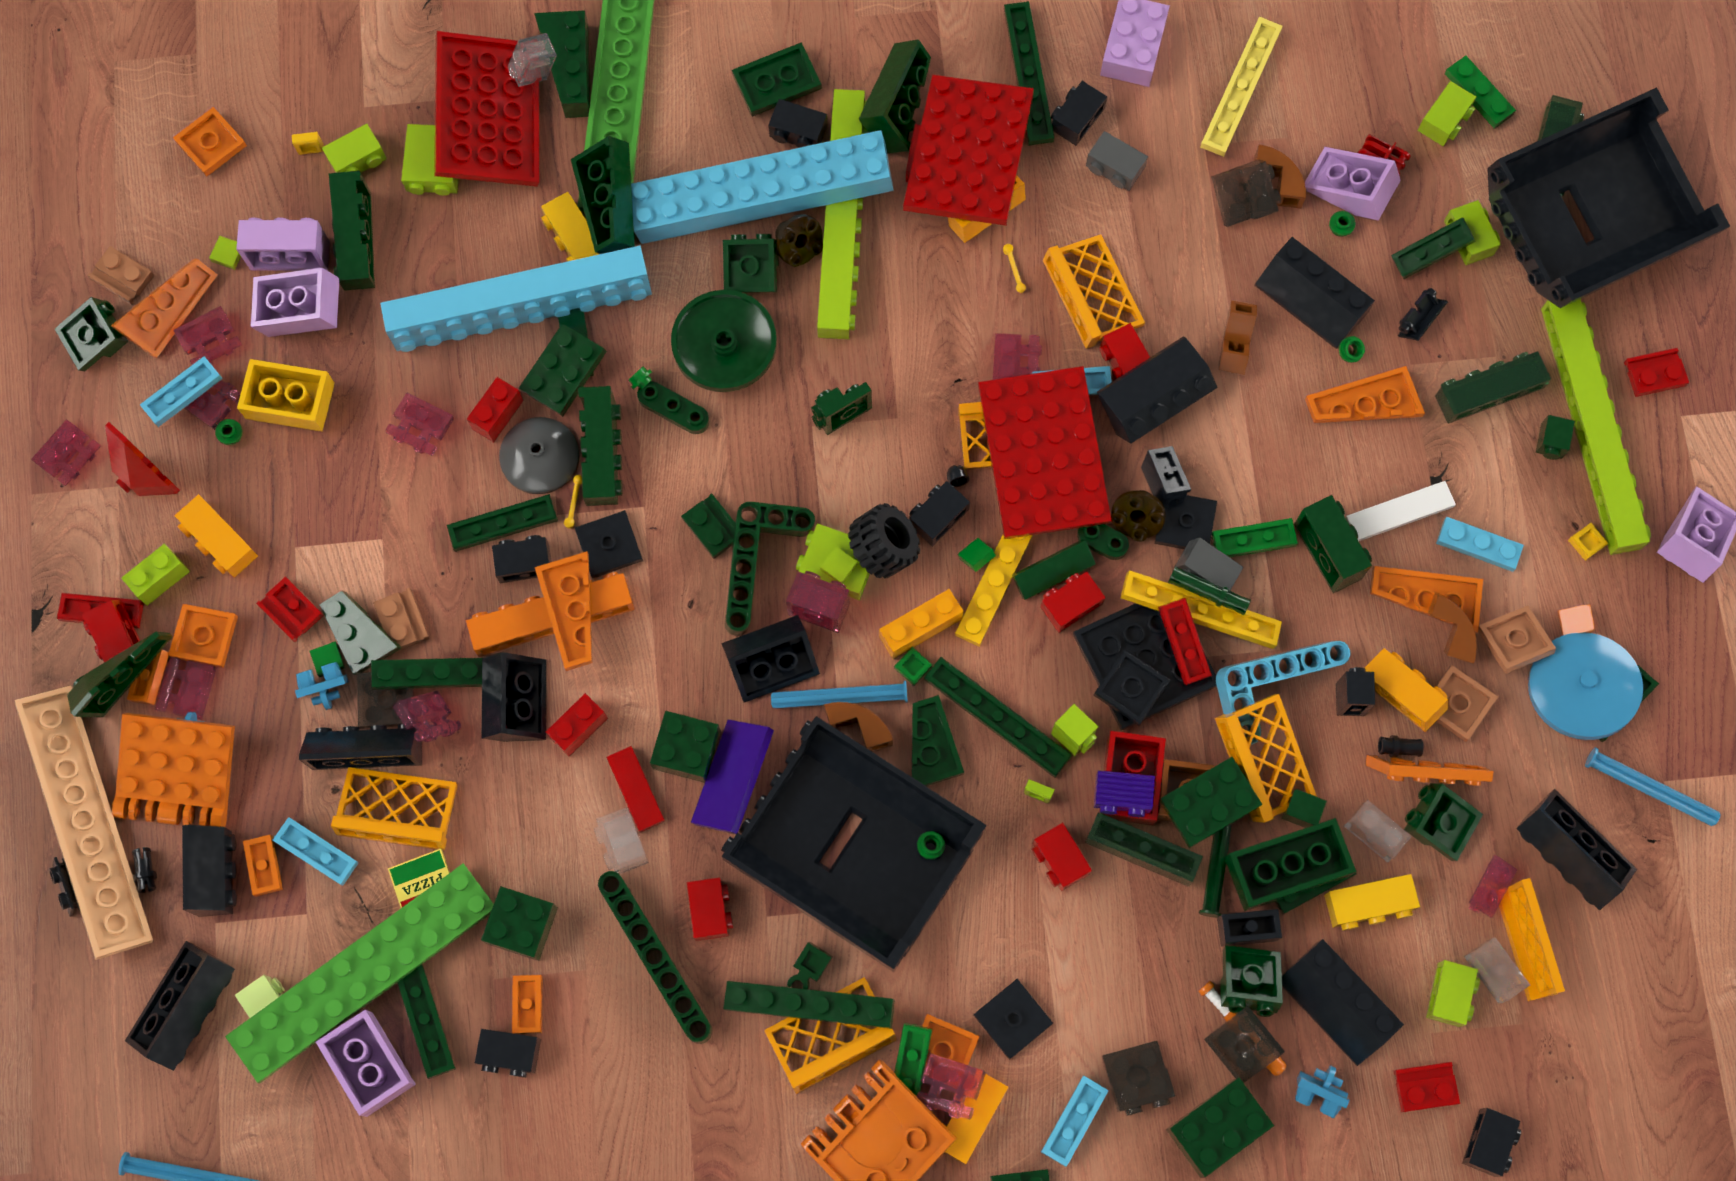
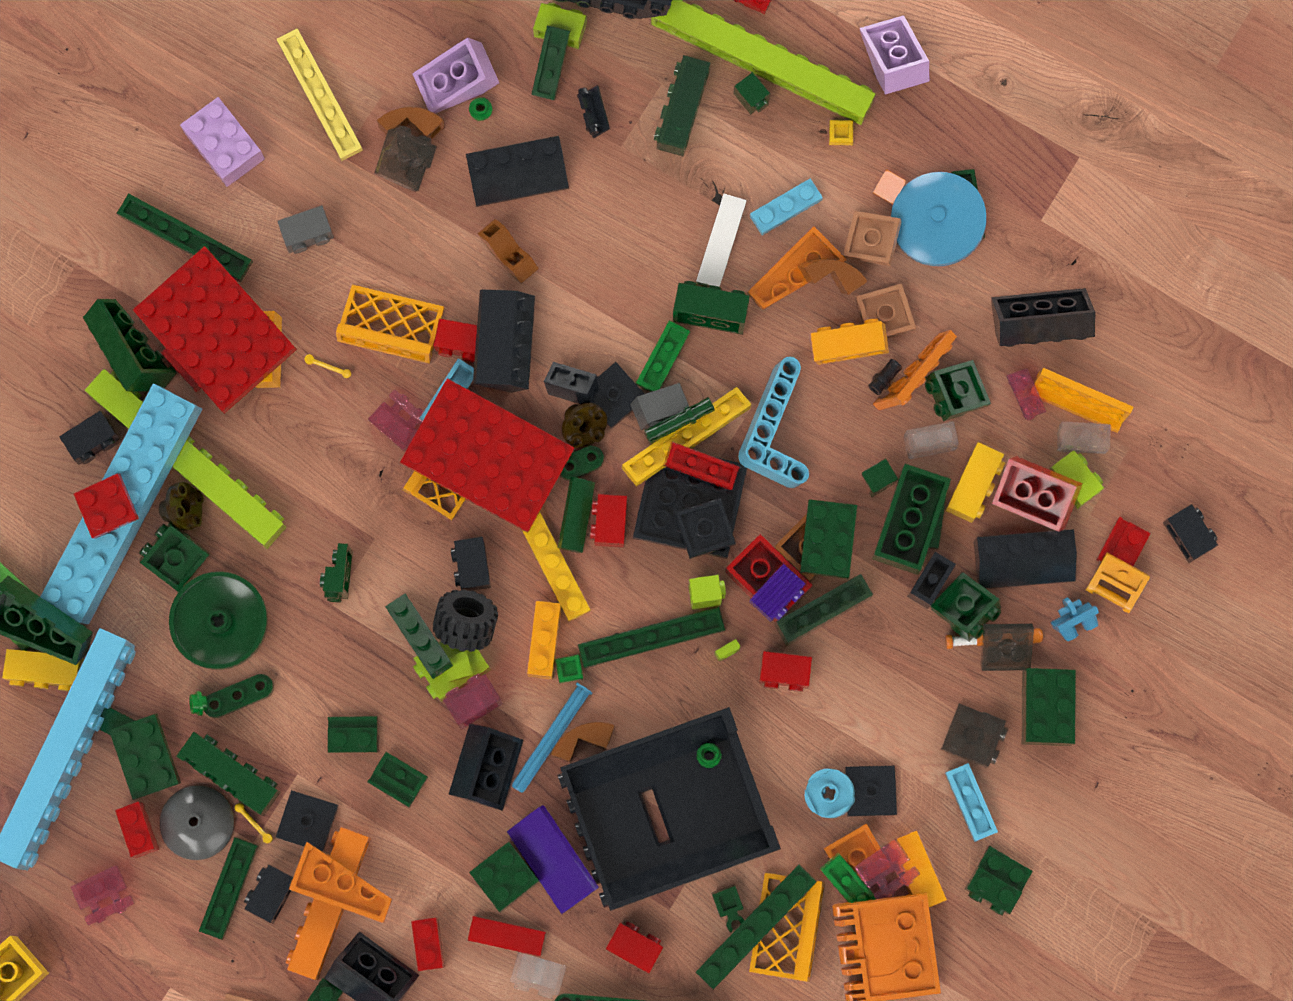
camera: 55 degrees left, 5 degrees up
dark green beam [725,501,815,636] -> none
dark green plate [732,42,822,117] -> none
dark green wing [912,695,964,786] -> none
black hinge [946,465,969,488] -> none
green tile [958,538,996,572] -> none
black brick [1051,80,1107,146] -> none
dark green axle [1199,824,1232,918] -> none
light orange fence [1215,694,1317,823] -> none
orange wing [1305,366,1425,423] -> none
black brick [1336,667,1375,716] -> none
green plate [1339,336,1365,363] -> none
red arm [1357,134,1411,176] -> none
dark azure axle [1585,747,1721,826] -> none
none -> red plate [73,473,139,539]
none -> dark green plate [367,752,428,808]
none -> dark green plate [385,593,453,679]
none -> medium azure plate [804,768,855,819]
none -> red brick [992,456,1083,532]
none -> light orange plate [1085,553,1150,614]

